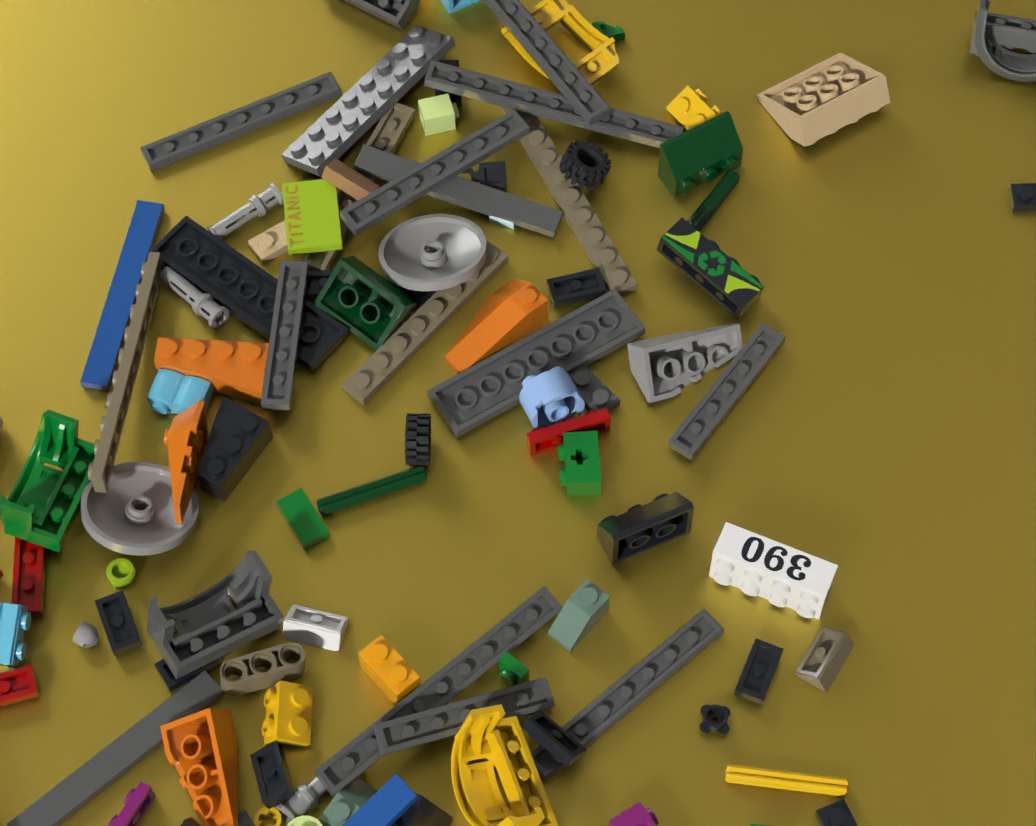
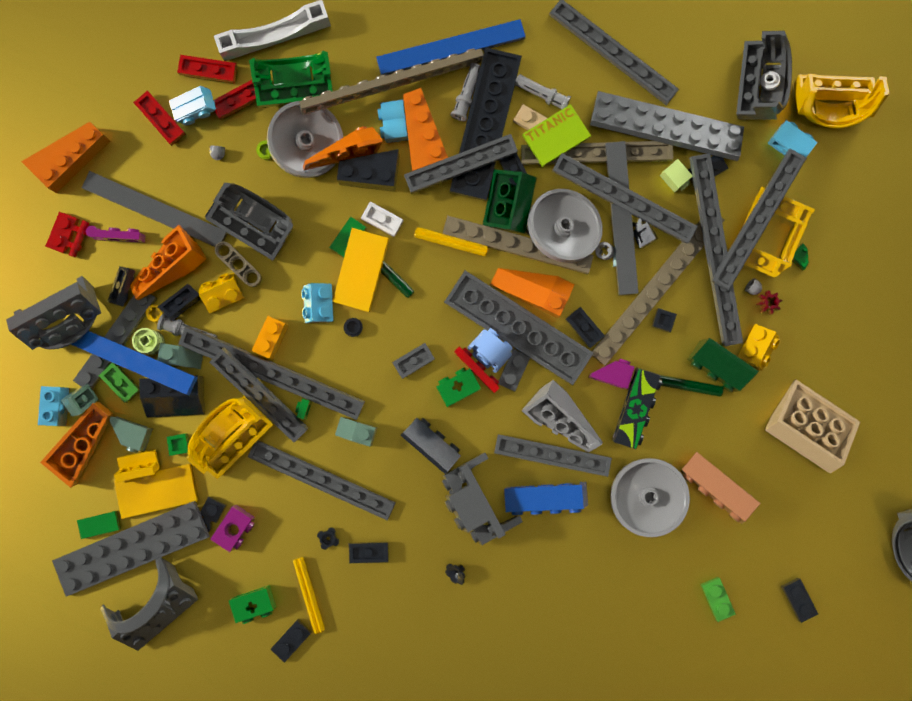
camera: 65 degrees right, 25 degrees up
black plate [95,590,143,656] -> none
white slope [282,604,349,651] -> none
medium nougat slope [321,159,380,200] -> none
black tyre [405,413,431,465] -> none
black plate [522,711,587,767] -> none
black tyre [559,140,611,190] -> none
white brick [709,522,838,620] -> none
dark tan slope [794,626,854,691] -> none
none -> medium azure bracket [301,283,333,323]
none -> yellow tile [333,228,390,312]
none -> black plate [344,318,363,337]
none -> white plate [361,202,404,237]
none -> dark grey plate [392,343,435,379]
none -> yellow axle [415,227,488,256]
none -> dark grey piece [442,453,523,545]
none -> black plant [445,564,465,585]
none -> blue wedge [504,482,588,515]
none -> magenta slope [588,359,635,389]
none -> light grey bush [595,242,615,260]
none -> light grey dish [610,458,690,537]
none -> black plate [652,308,677,333]
none -> nougat wedge [681,452,761,524]
none -> bright green plate [700,577,736,622]
none -> light grey hinge [745,278,762,295]
none -> dark red gear [756,290,783,315]

